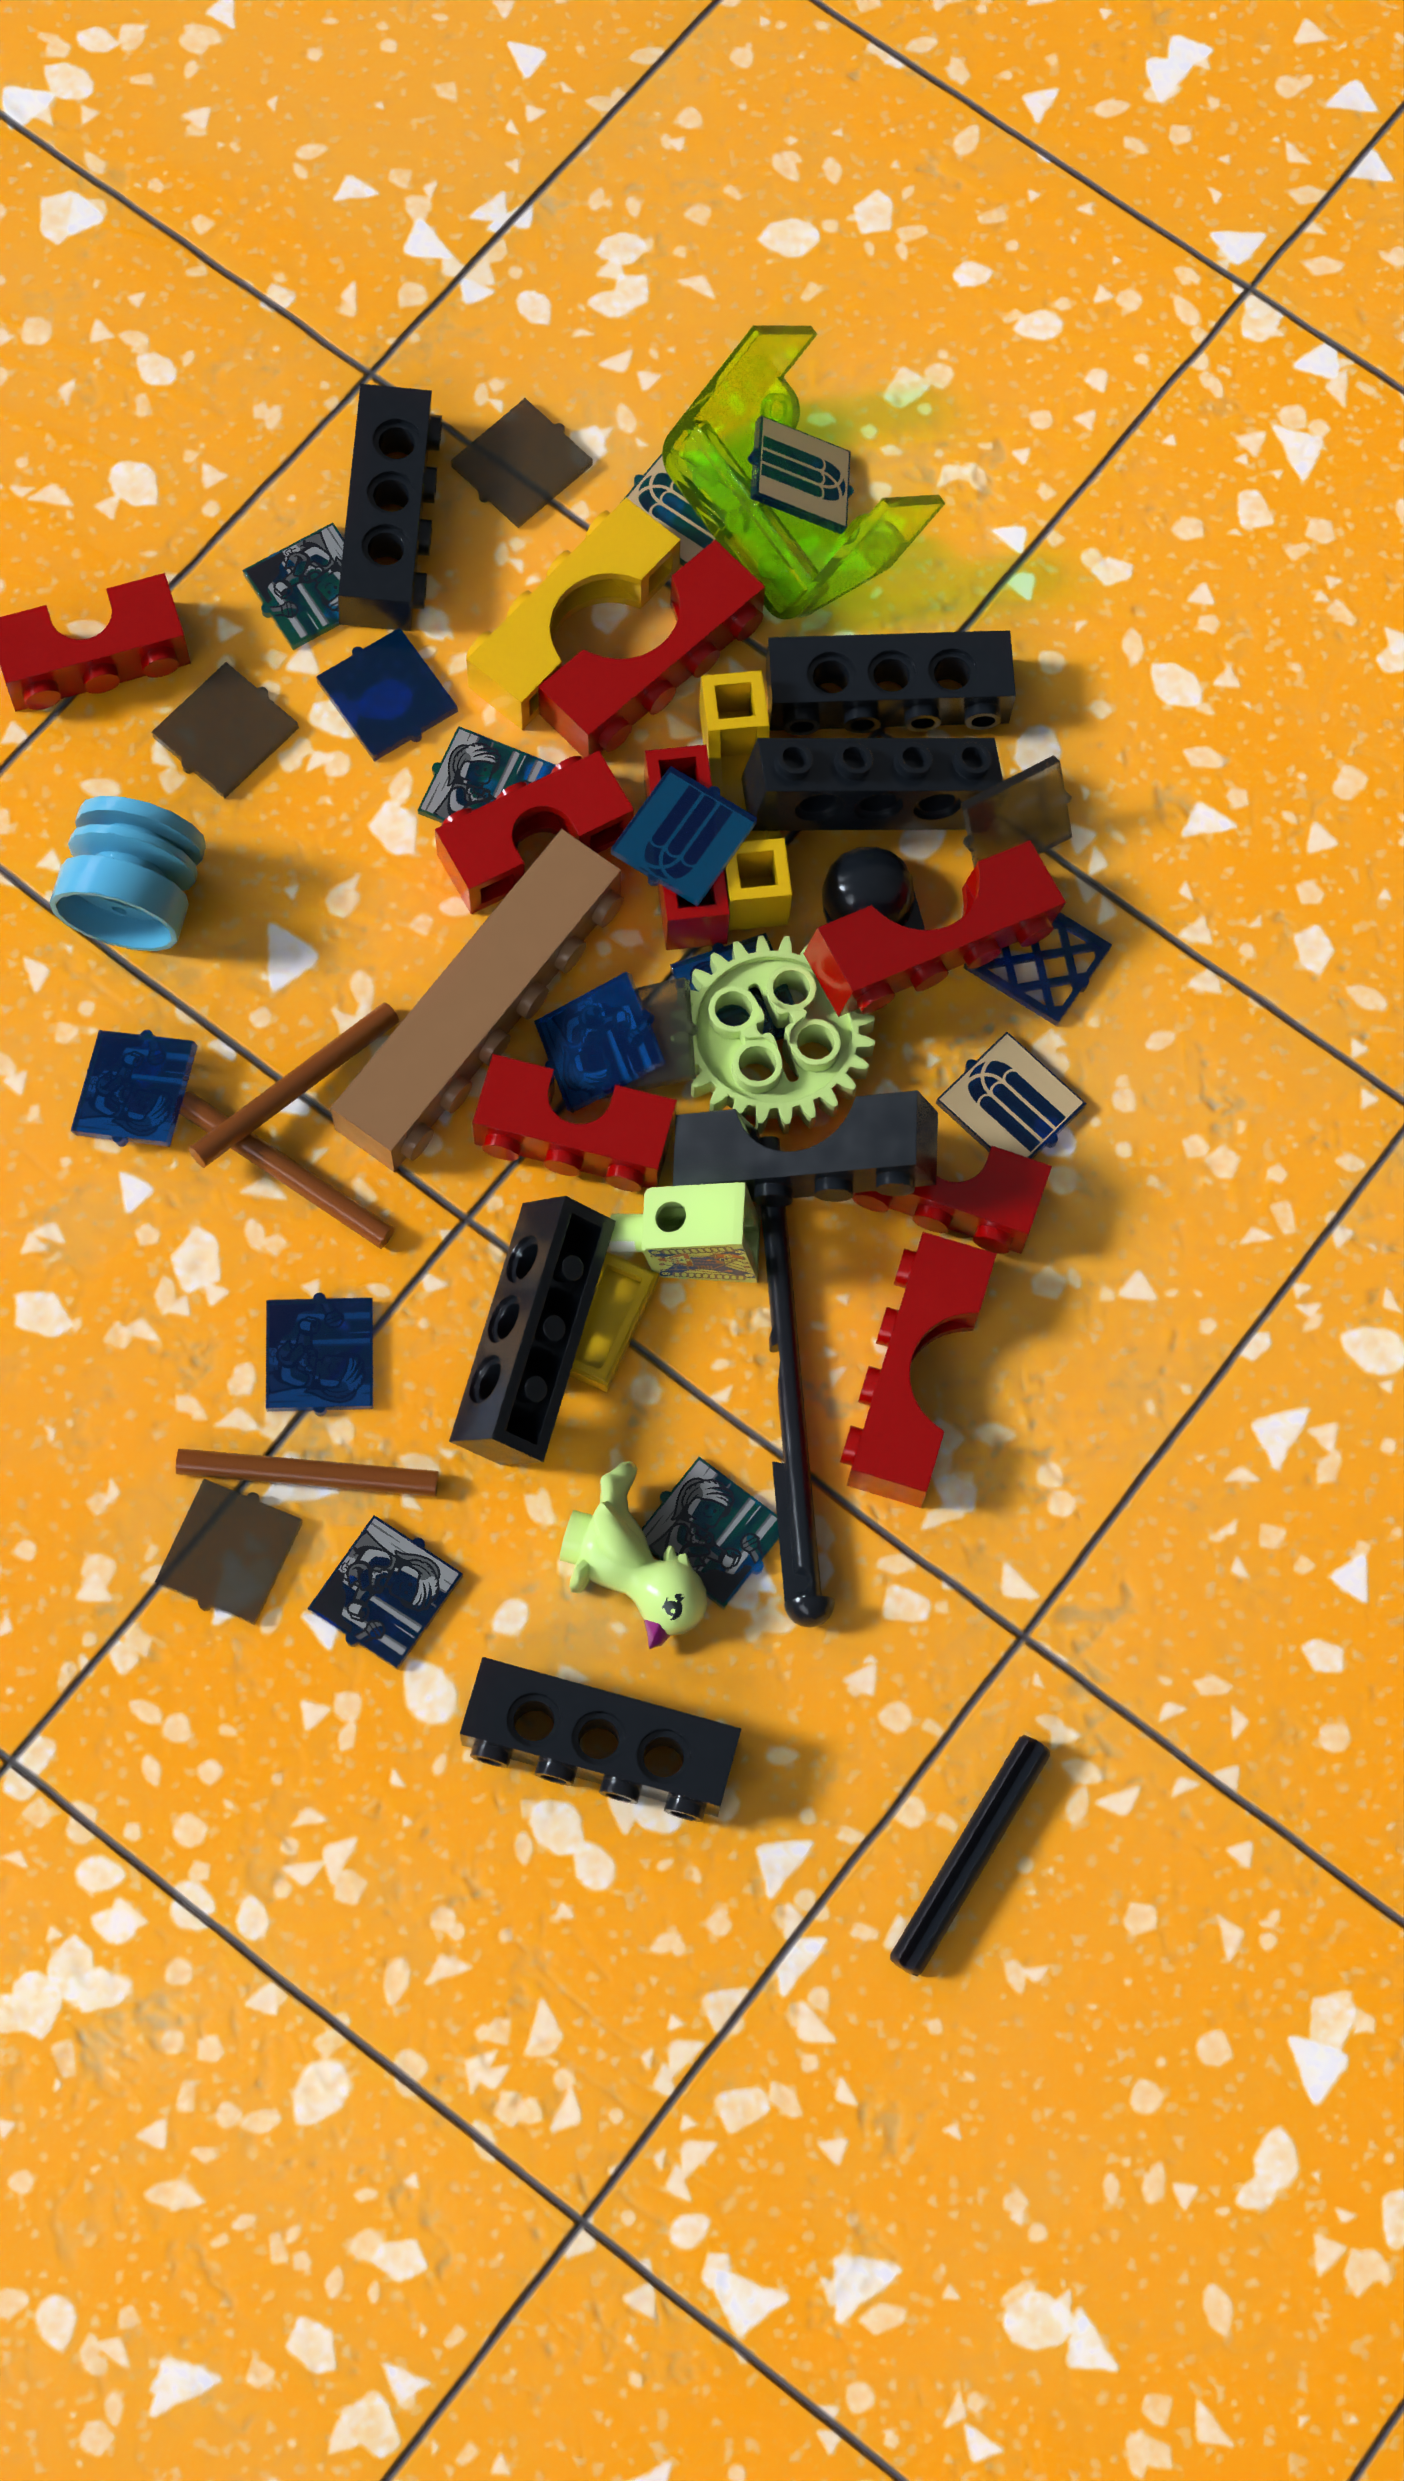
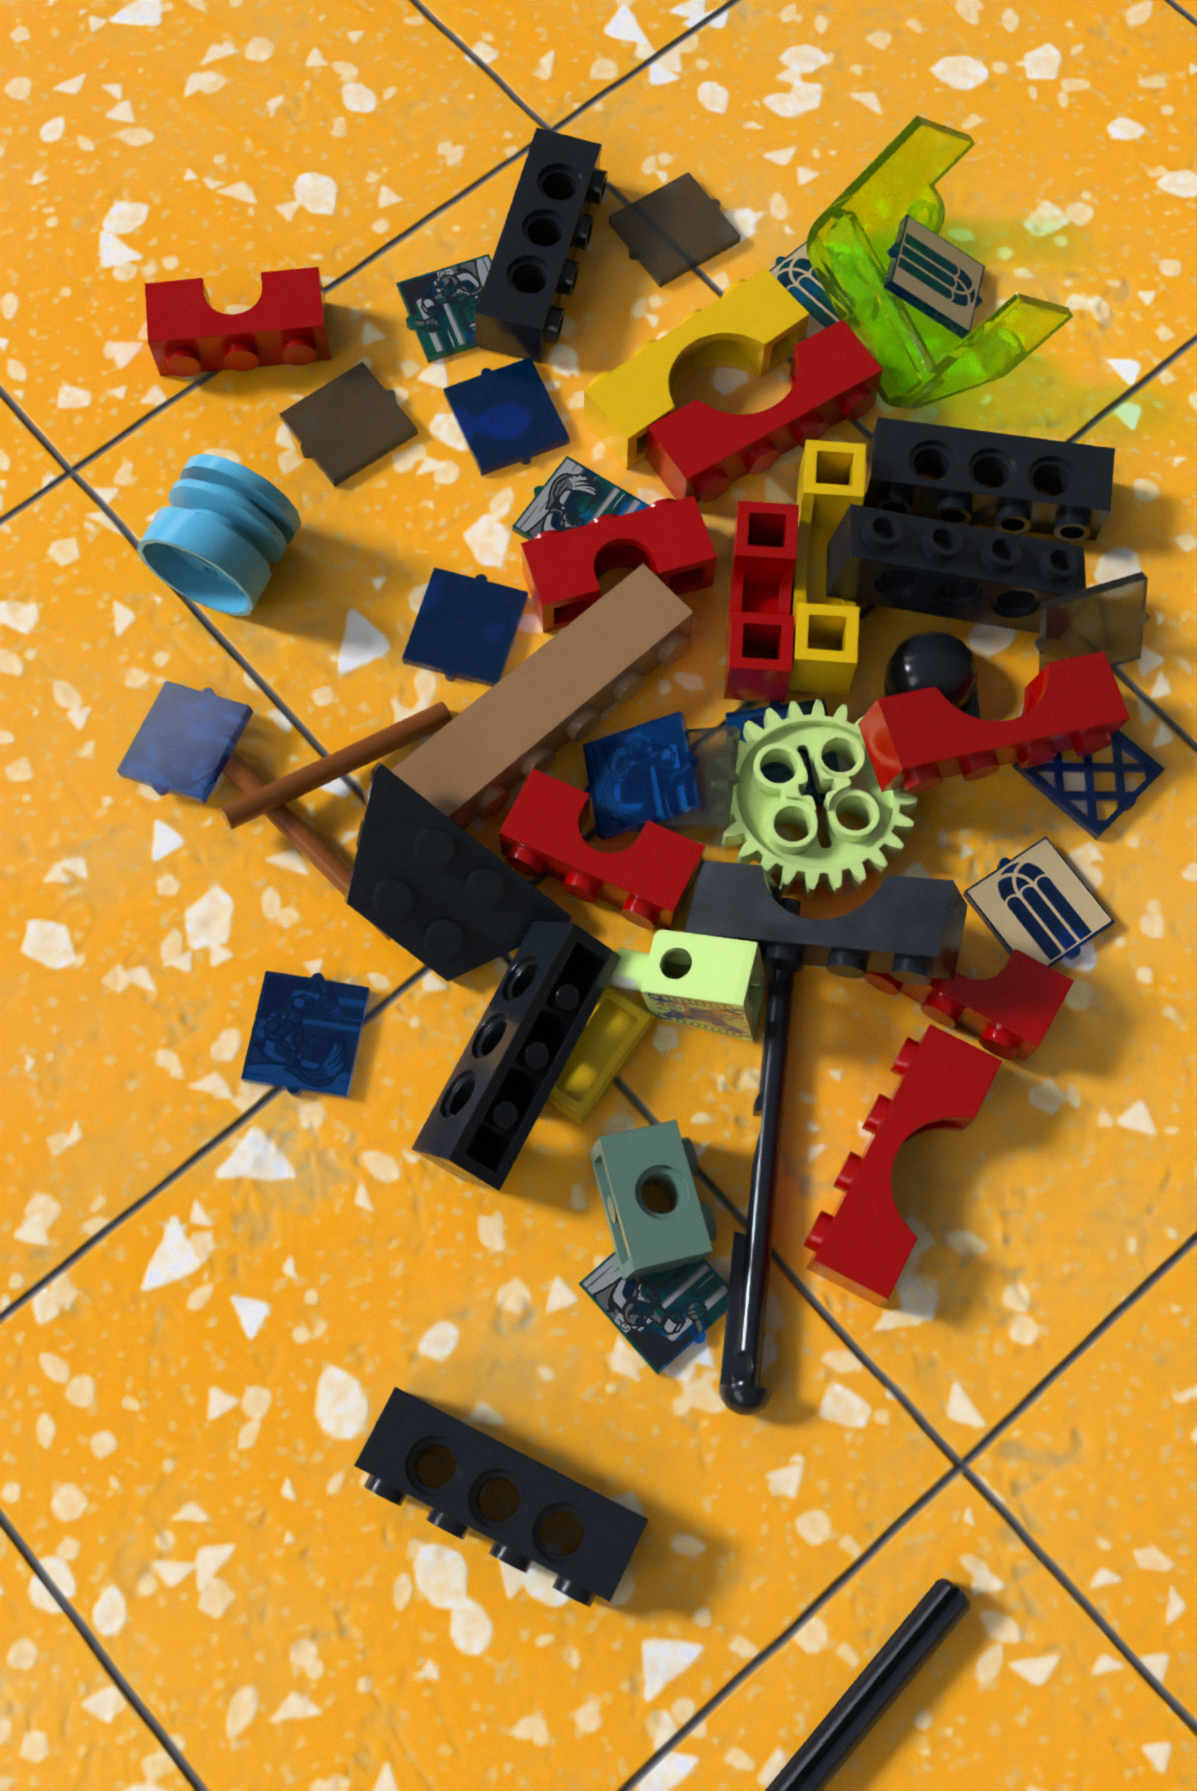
camera: 15 degrees right, 0 degrees up
clear smoke piece [155,1479,303,1625] -> none
dark orange bar [176,1448,439,1497] -> none
piece [308,1515,463,1670] -> none
yellowish green animal [560,1461,708,1649] -> none
piece [611,766,757,907] -> none
none -> black wing [344,762,572,982]
none -> clear blue piece [402,567,529,687]
none -> sand green brick [589,1120,717,1281]

